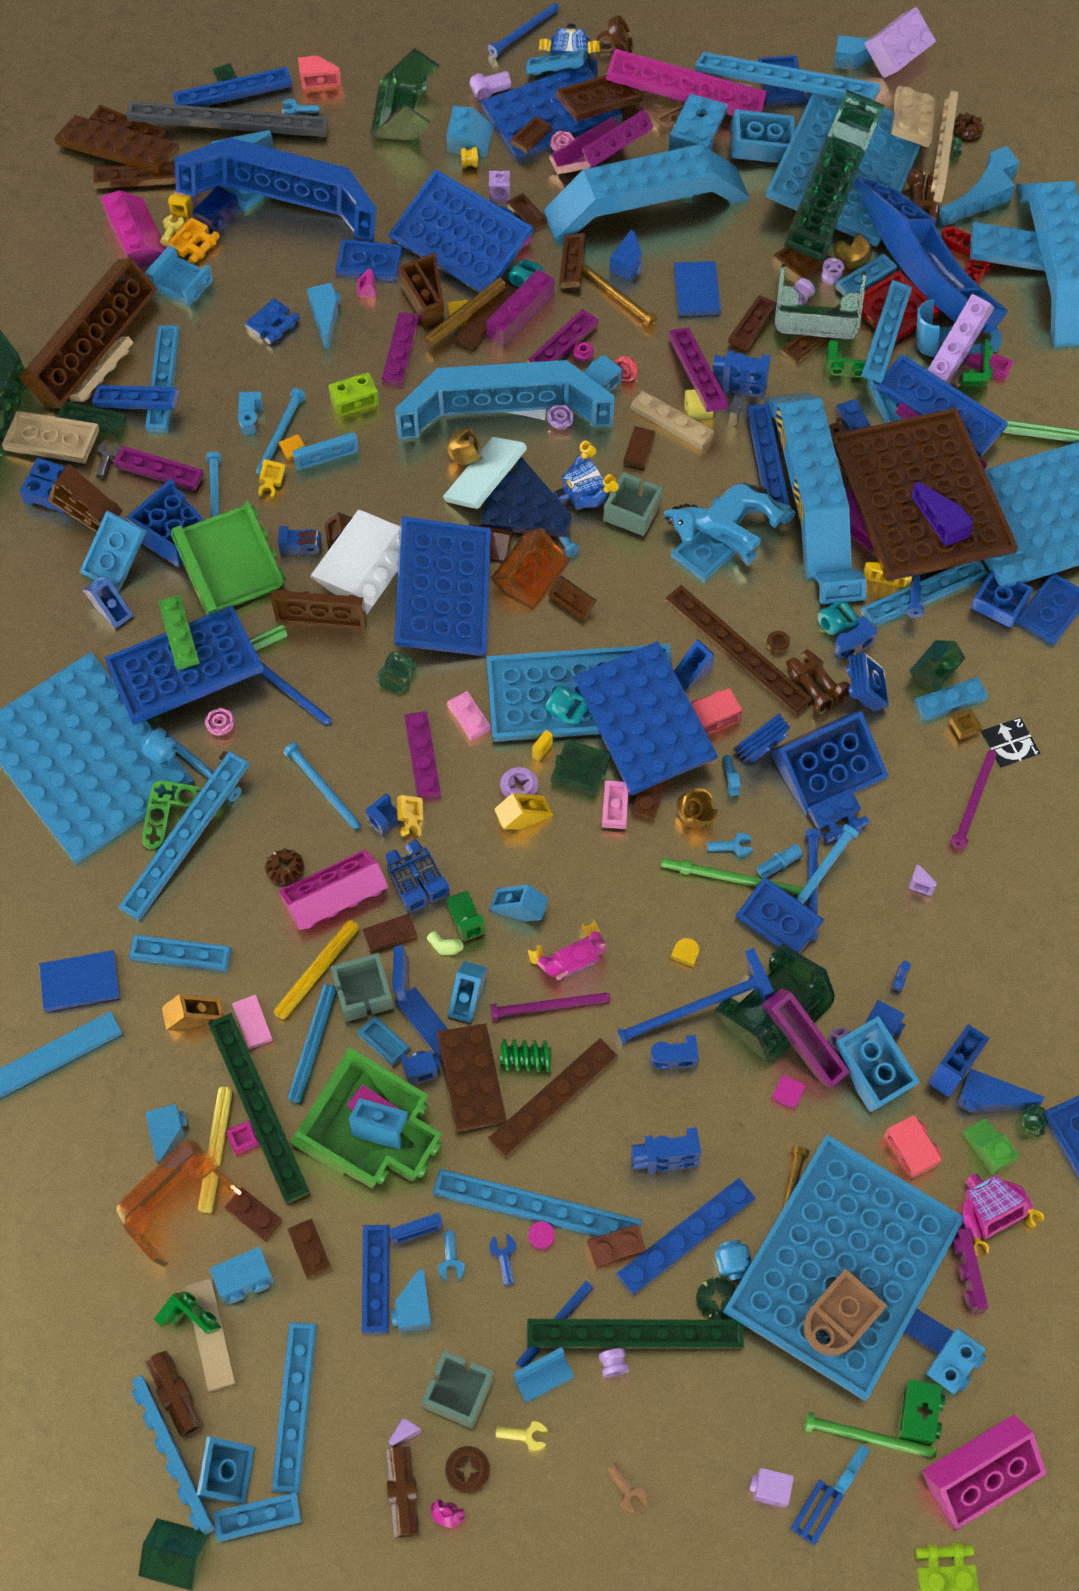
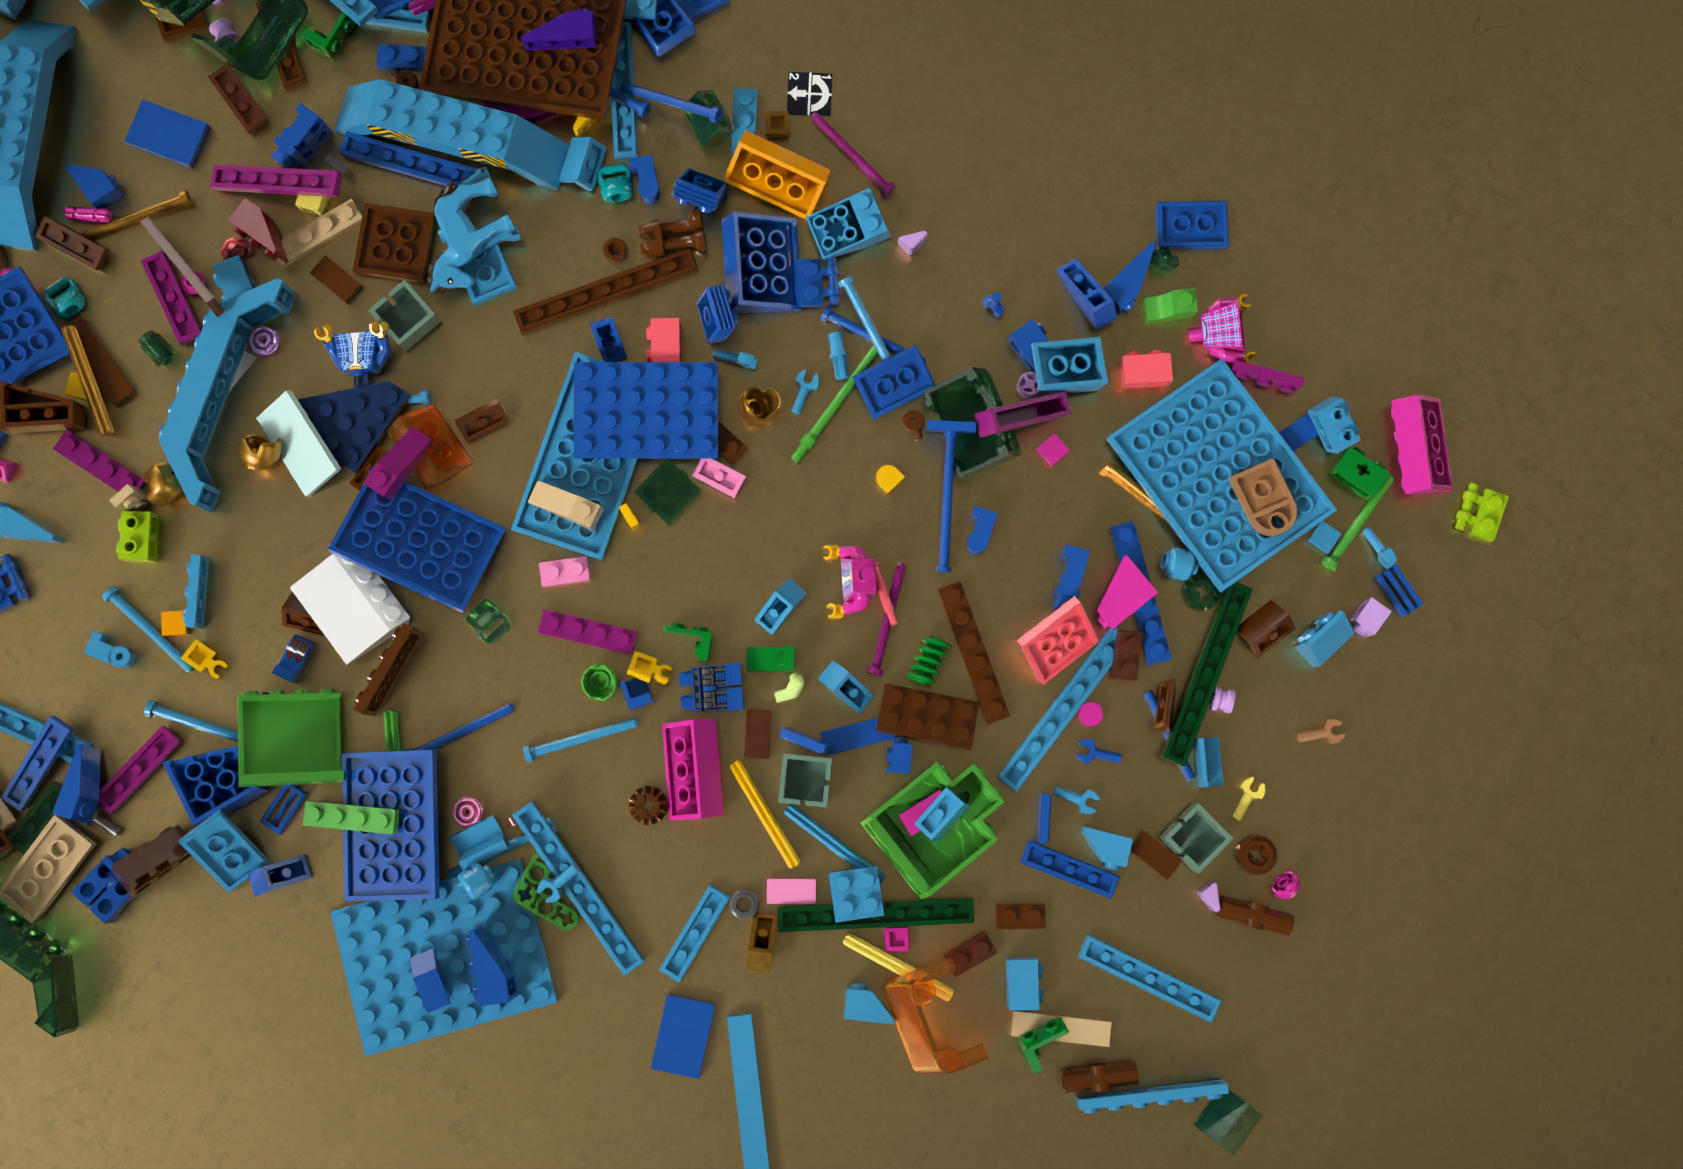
camera: 70 degrees left, 20 degrees up
dark azure slope [197,1436,254,1504] -> none
dark azure plate [213,1492,302,1542] -> none
dark azure tile [357,1015,411,1068] -> none
magenta brick [486,269,555,348] -> none
yellow slope [494,793,553,830] -> none
lavender gear [500,767,538,797] -> none
teal piece [545,685,588,725] -> none
none -> blue slope [52,743,101,824]
none -> dark pink axle [64,206,112,222]
none -> tan plate [109,484,148,511]
none -> clear green brick [139,330,175,366]
none -> tile [140,217,224,317]
none -> pearl gold helmet [143,463,183,506]
none -> slope [227,198,288,263]
none -> blue tile [259,785,309,835]
none -> reddish brown plate [352,203,436,283]
none -> magenta slope [364,427,433,500]
none -> blue slope [410,949,451,1013]
none -> dark azure panel [449,814,508,870]
none -> blue slope [466,926,518,1007]
none -> tan slope [528,481,604,531]
none -> dark azure bar [537,864,580,903]
none -> bright green hair [581,664,618,701]
none -> blue bar [621,82,723,124]
none -> green bracket [663,622,713,663]
none -> light orange slope [723,130,831,219]
none -> dark grey piece [729,889,760,919]
none -> dark azure slope [806,188,892,260]
none -> dark azure plate [829,866,884,923]
none -> coral piece [875,563,898,626]
none -> reddish brown piece [902,410,925,440]
none -> coral plate [1017,596,1099,685]
none -> dark pink slope [1096,555,1158,630]
none -> reddish brown tile [1130,830,1182,880]
none -> reddish brown slope [1154,678,1176,733]
none -> reddish brown panel [1237,600,1296,658]
none -> dark azure slope [1294,610,1355,668]
none -> dark azure tile [1307,521,1342,554]

